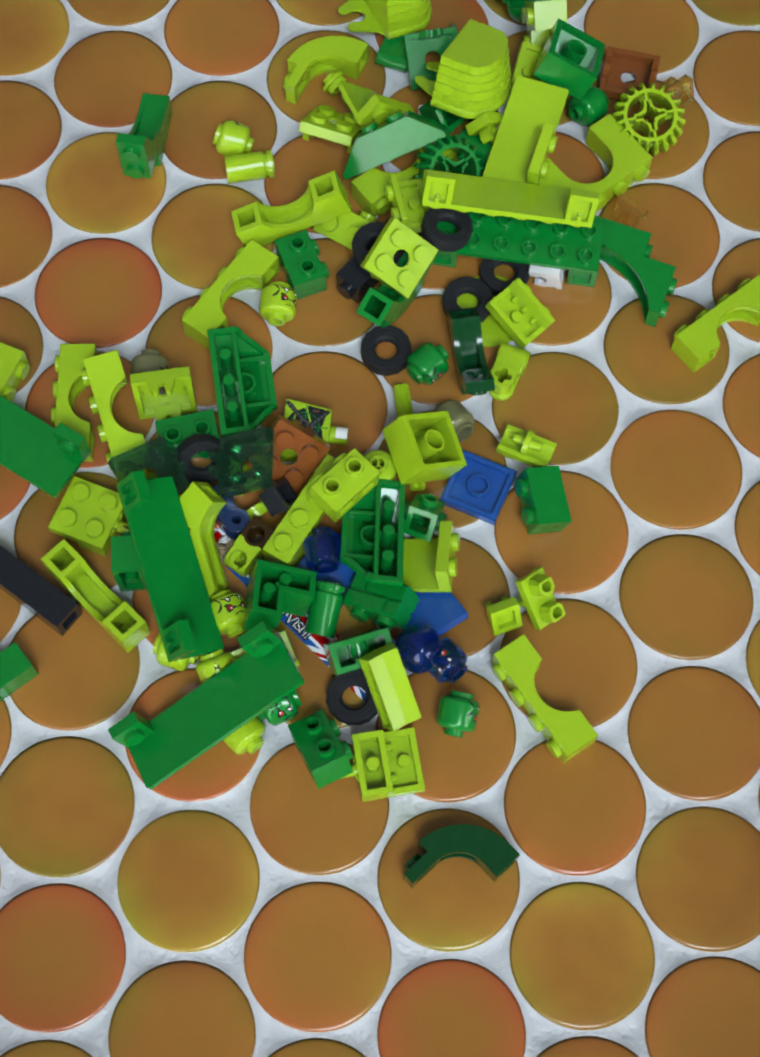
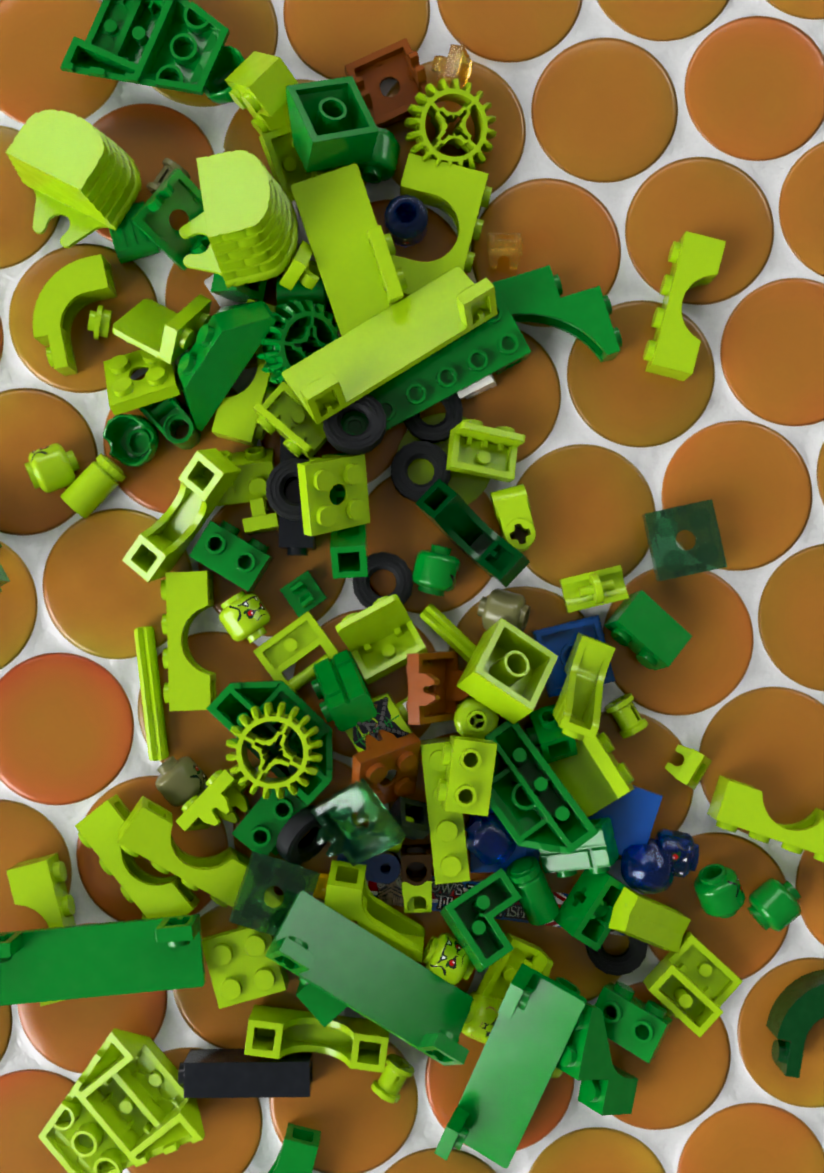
camera: 40 degrees left, 20 degrees up
lime hips [515,567,566,630] -> none
none -> green hair [103,414,159,467]
none -> lime axle [134,626,169,761]
none -> green piece [139,397,201,450]
none -> lime gear [226,702,323,799]
none -> lime tile [242,498,279,535]
none -> lime plate [253,611,340,695]
none -> green tile [280,570,328,617]
none -> green brick [311,649,377,732]
none -> lime bracket [335,594,428,685]
none -> lime bush [371,1054,414,1104]
none -> head [384,195,429,247]
none -> dark orange piece [406,651,471,725]
none -> lime arch [552,632,615,741]
none -> green arch [556,1002,638,1116]
none -> lime bush [605,693,648,738]
none -> clear green piece [642,499,727,582]
none -> green head [747,878,801,931]

